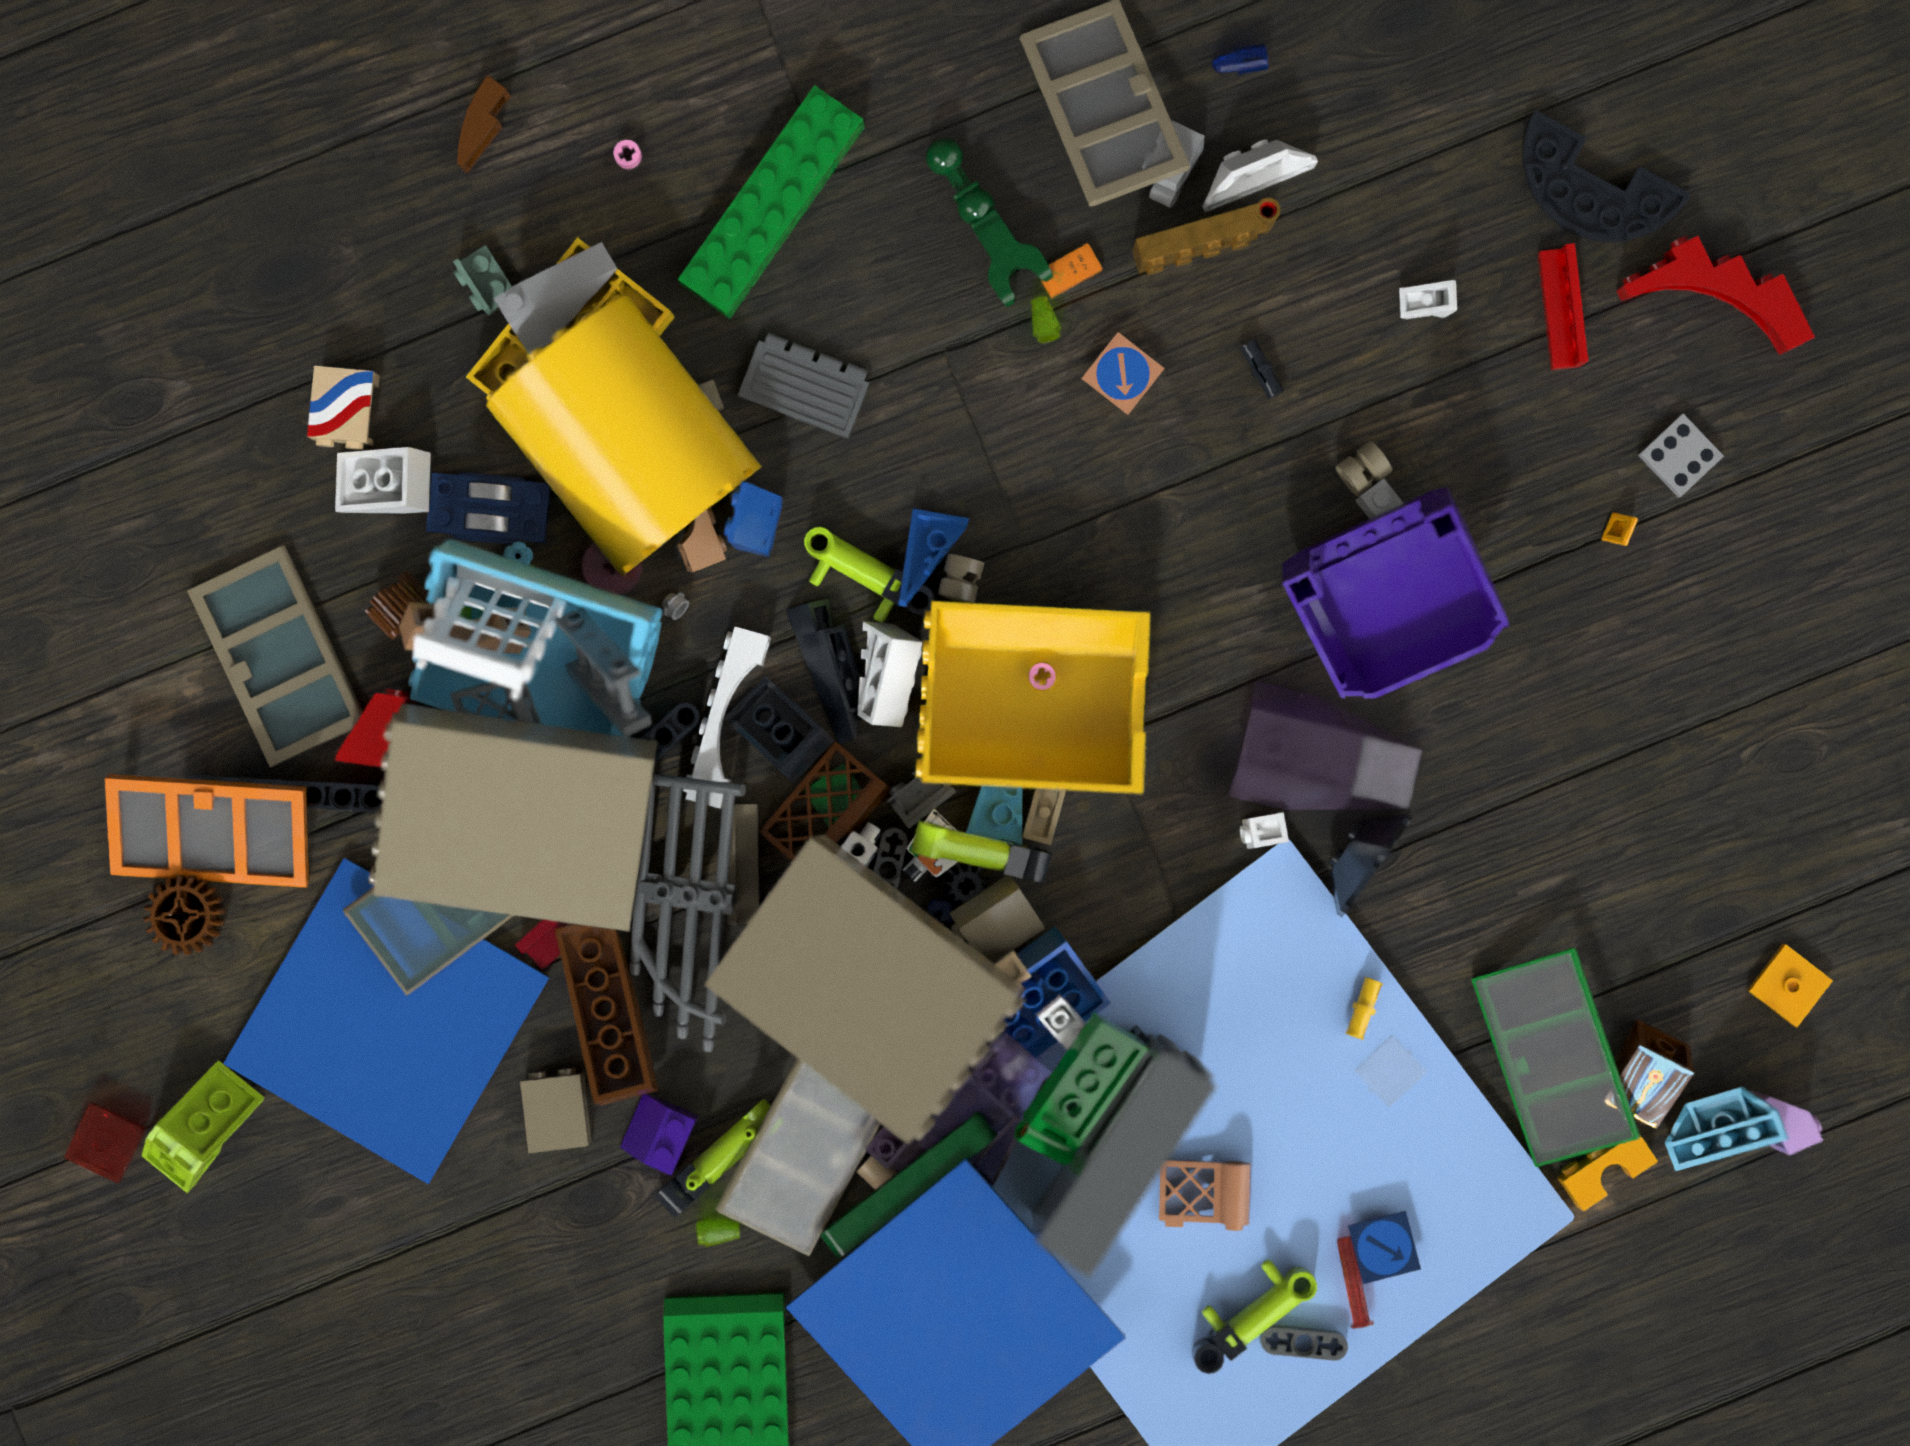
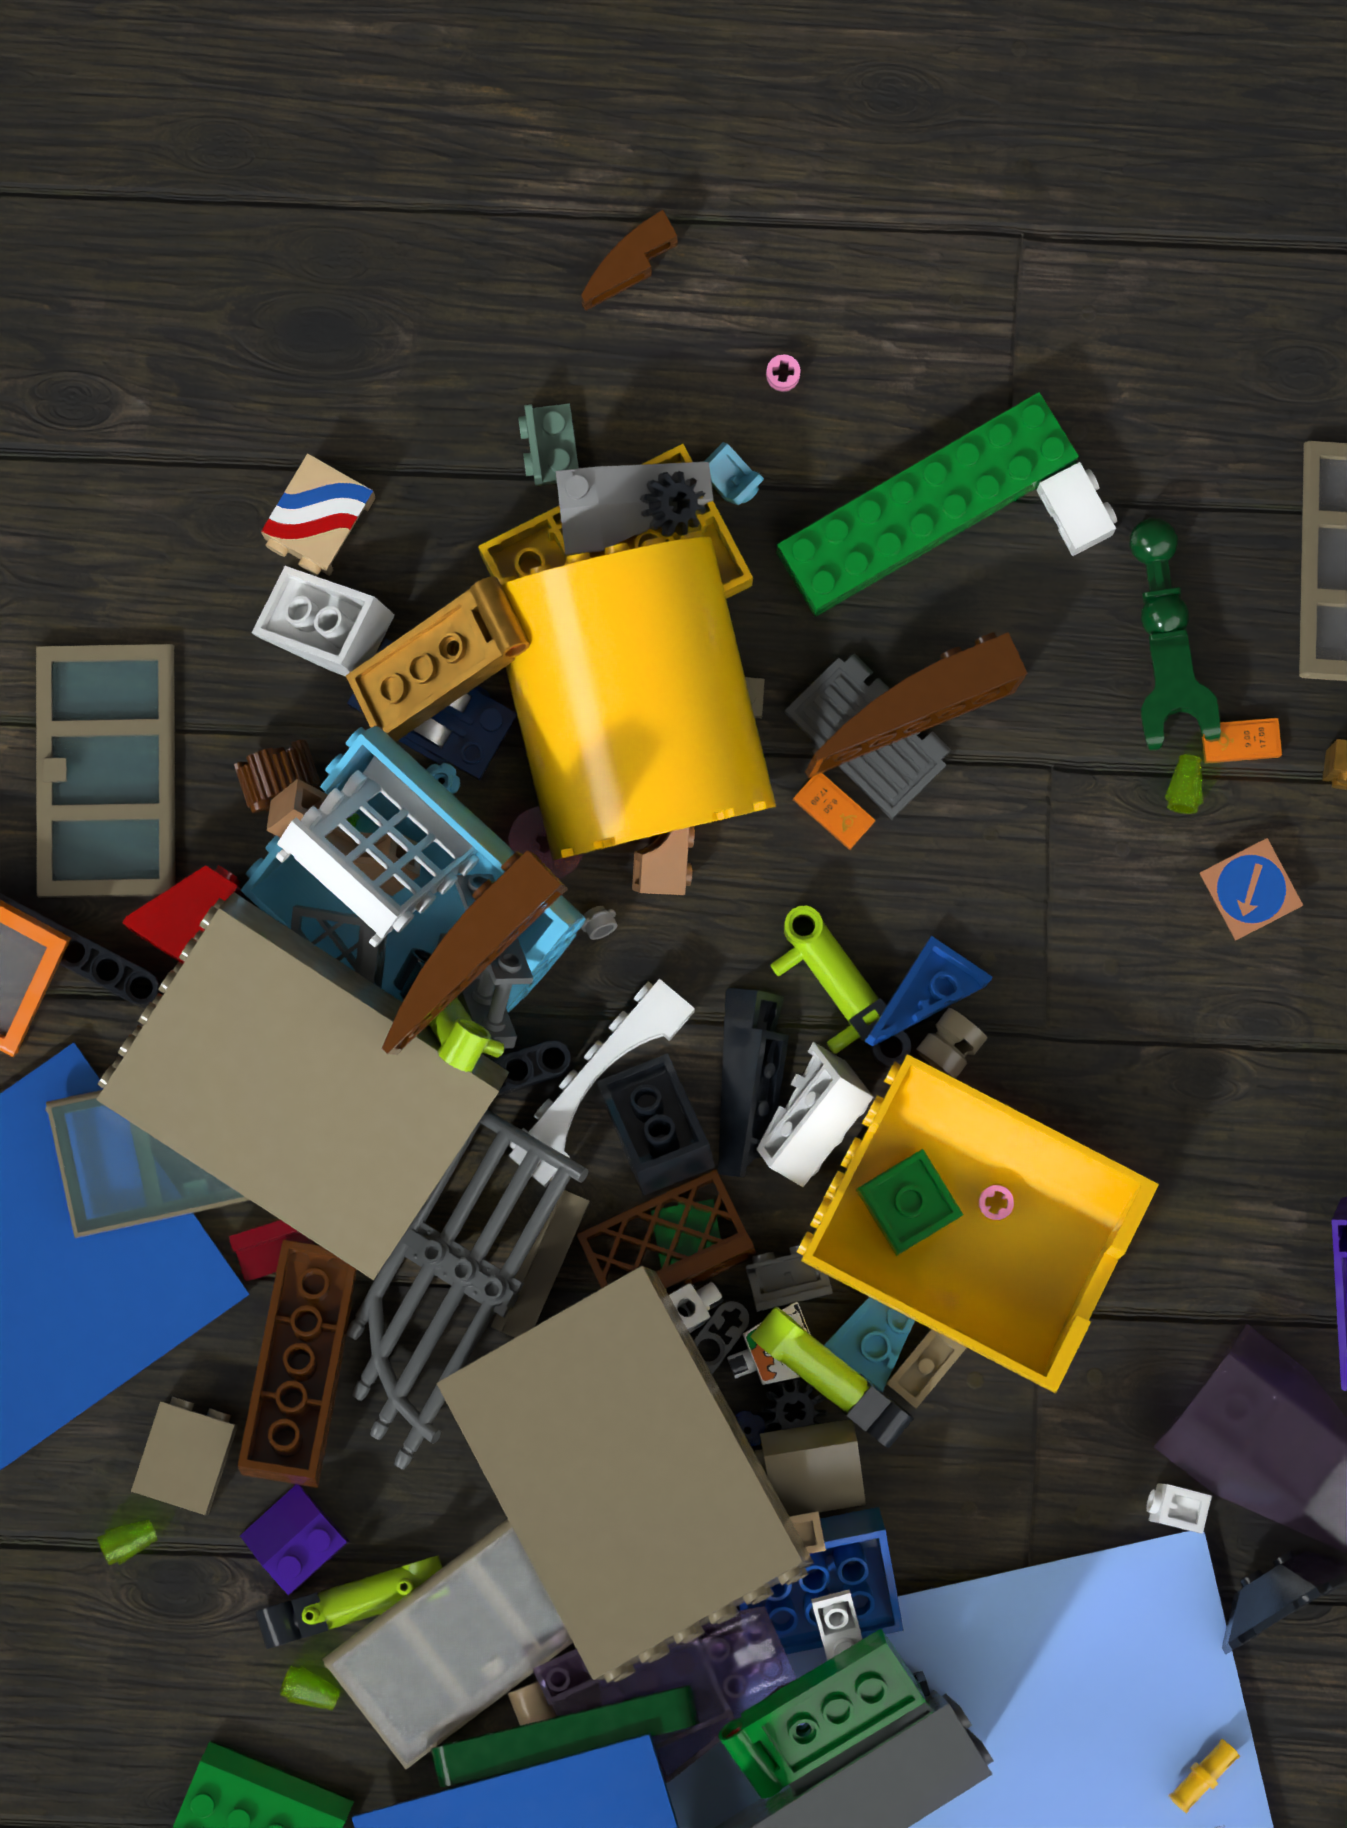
camera: 20 degrees right, 5 degrees down
blue slope [725,482,783,557] -> none
none -> clear neon green cone [97,1519,158,1566]
none -> pearl gold hinge [346,576,530,742]
none -> reddish brown slope [382,850,568,1055]
none -> lime piece [393,948,504,1072]
none -> black gear [640,471,707,537]
none -> medium azure bracket [704,442,764,505]
none -> orange tile [793,773,876,850]
none -> reddish brown slope [805,632,1028,778]
none -> green plate [856,1149,964,1256]
none -> white brick [1037,462,1117,556]

